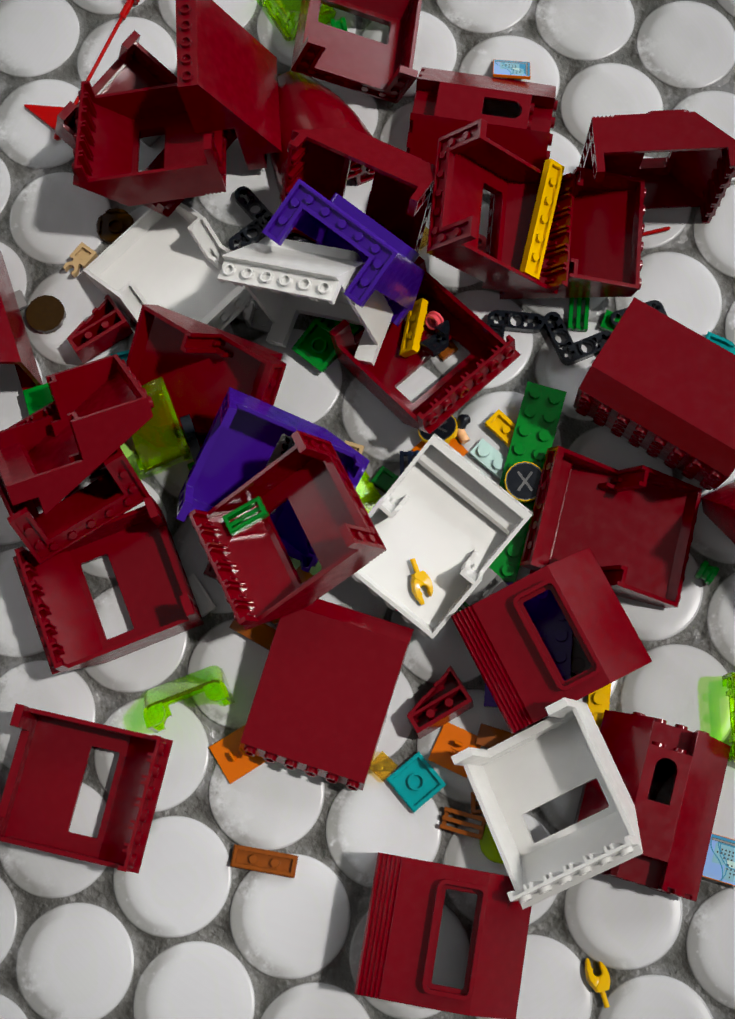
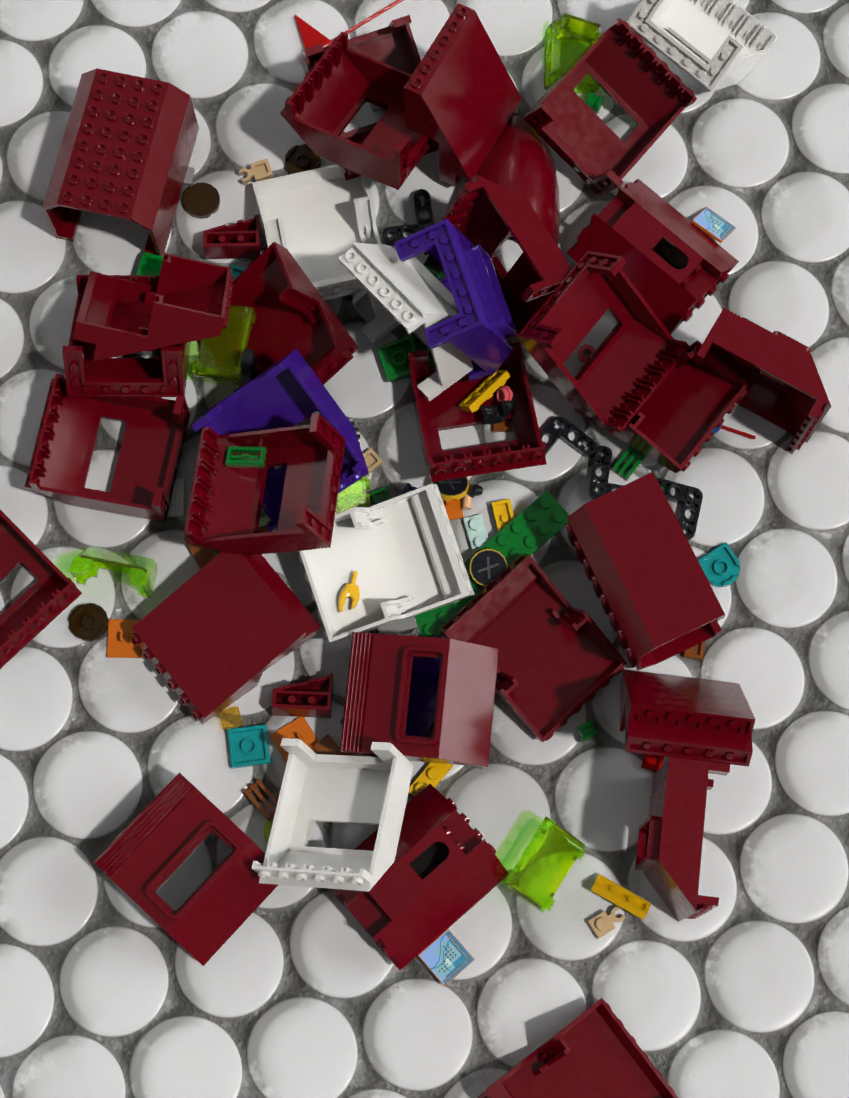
camera: 25 degrees right, 0 degrees up
dark orange tile [230,844,299,878] -> none
yellow plate [520,158,565,280] -> none
yellow hand [585,958,610,1008] -> none
none -> dark brown tile [70,603,109,642]

